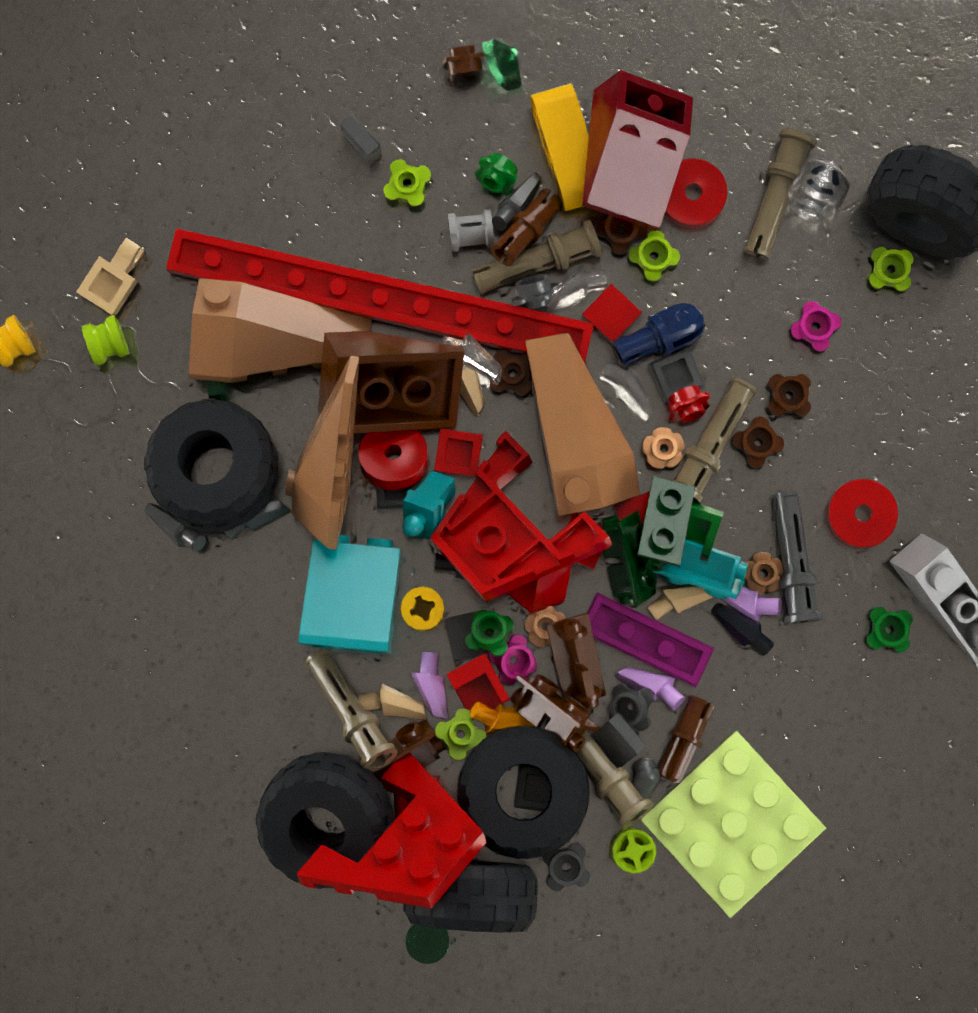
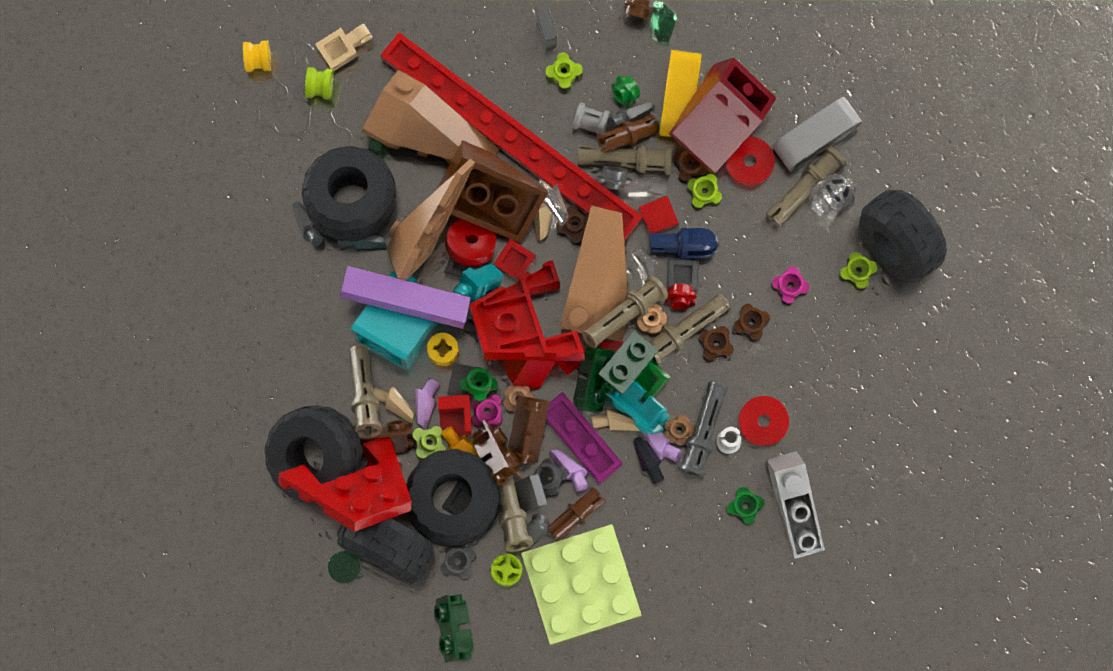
camera: 25 degrees right, 5 degrees down
none -> medium lavender tile [340,266,471,329]
none -> dark green hinge [434,594,474,663]
none -> dark tan pin [582,276,668,348]
none -> white pin [716,427,742,454]
none -> light grey beam [772,97,863,172]

